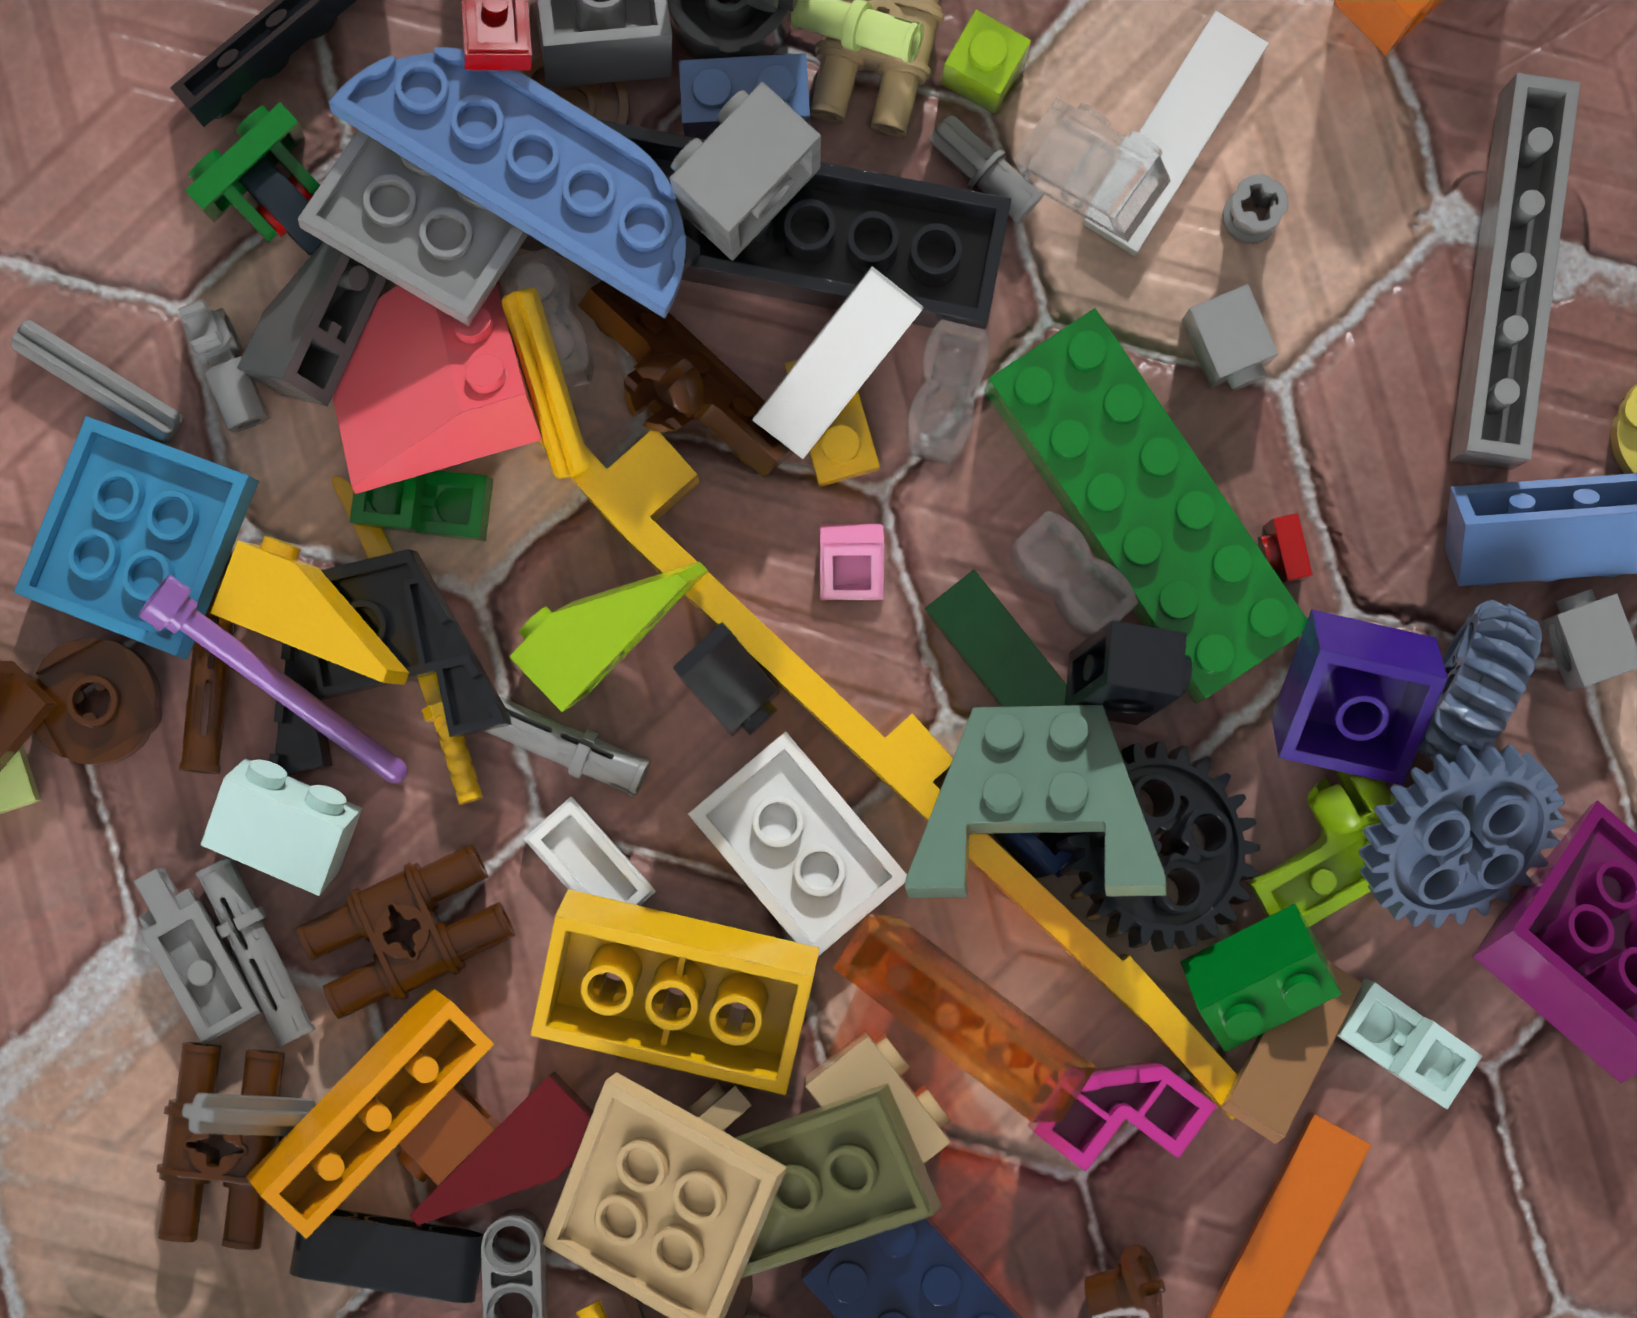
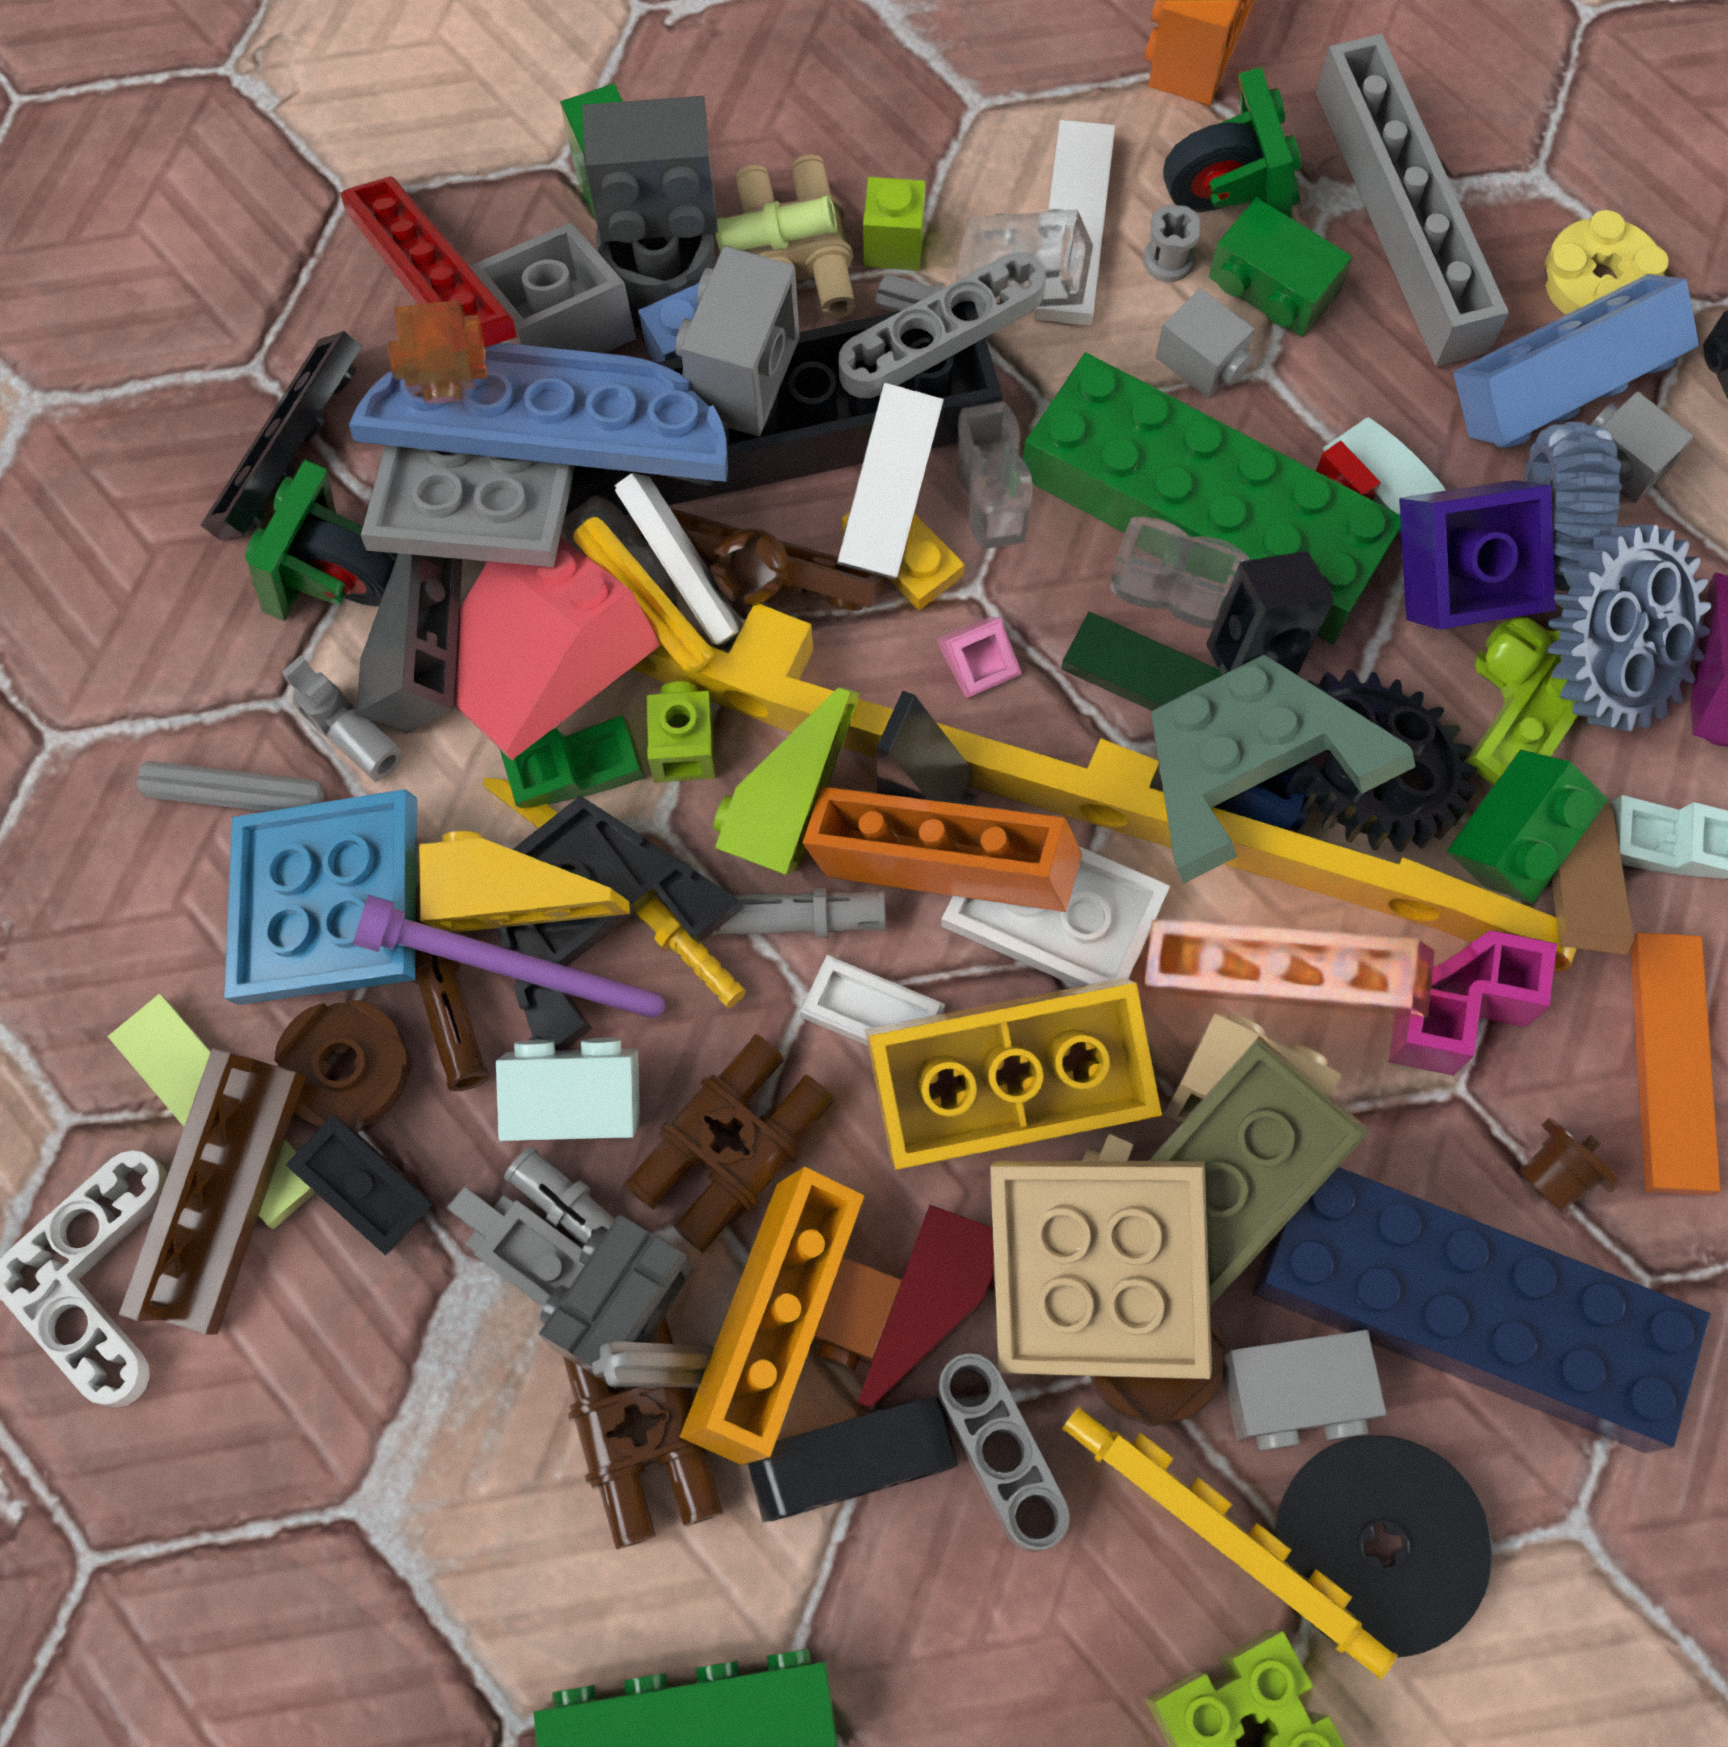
camera: 20 degrees left, 15 degrees down
none -> black plate [286,1114,435,1256]
none -> clear orange brick [388,300,487,404]
none -> dark grey brick [539,1215,694,1390]
none -> white tile [615,473,744,645]
none -> lime brick [647,681,716,783]
none -> orange brick [802,786,1082,912]
none -> light grey beam [839,252,1045,398]
none -> plate [1163,67,1301,219]
none -> green brick [1208,197,1353,337]
none -> light aqua slope [1323,417,1446,534]

